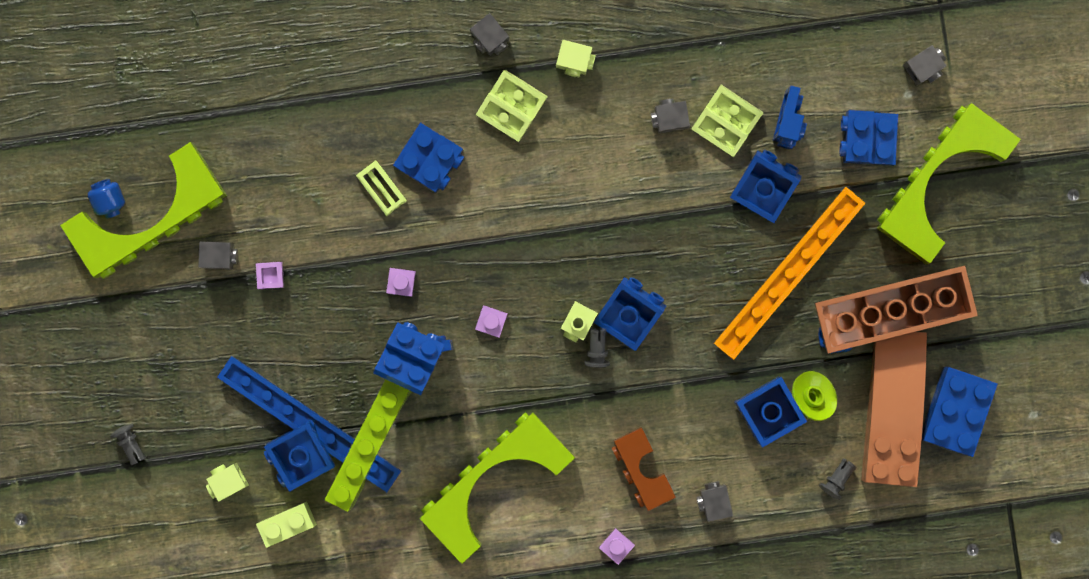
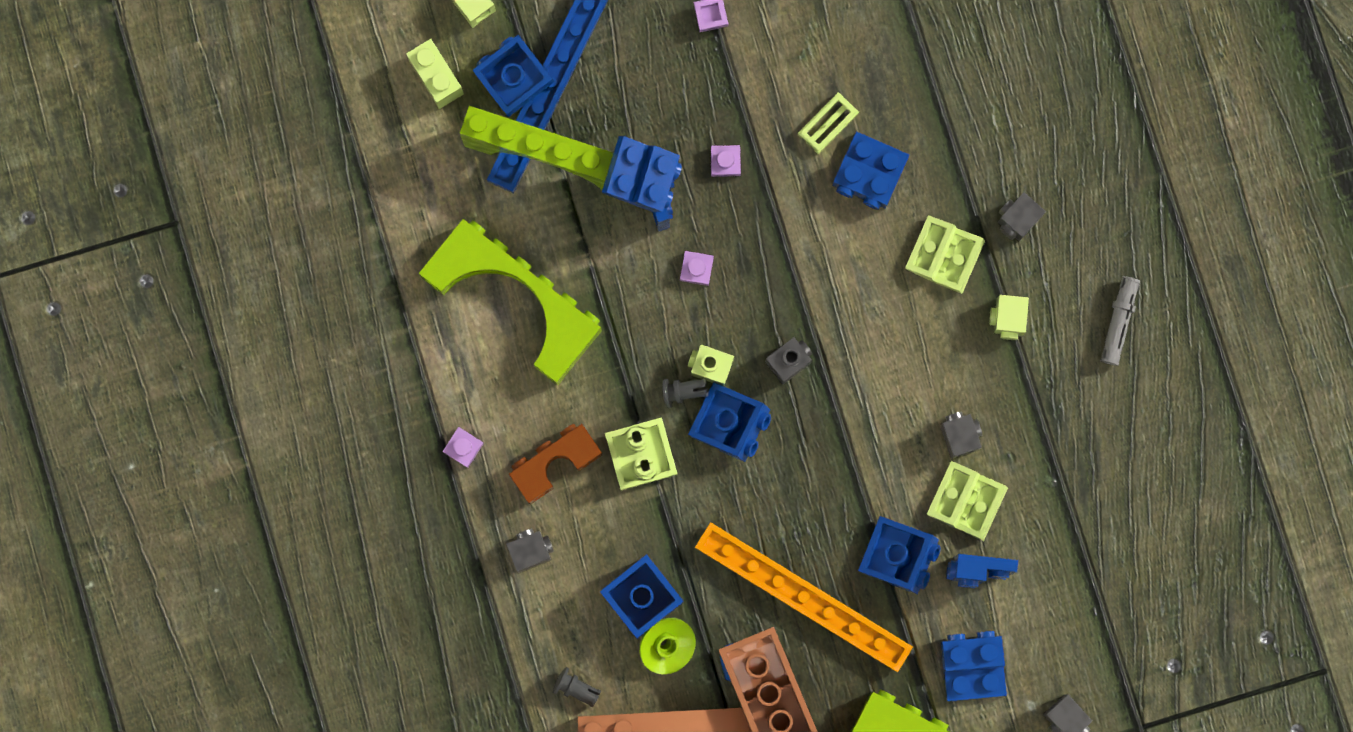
camera: 80 degrees right, 5 degrees down
none -> yellowish green plate [605,417,678,491]
none -> flat silver brick [765,337,813,384]

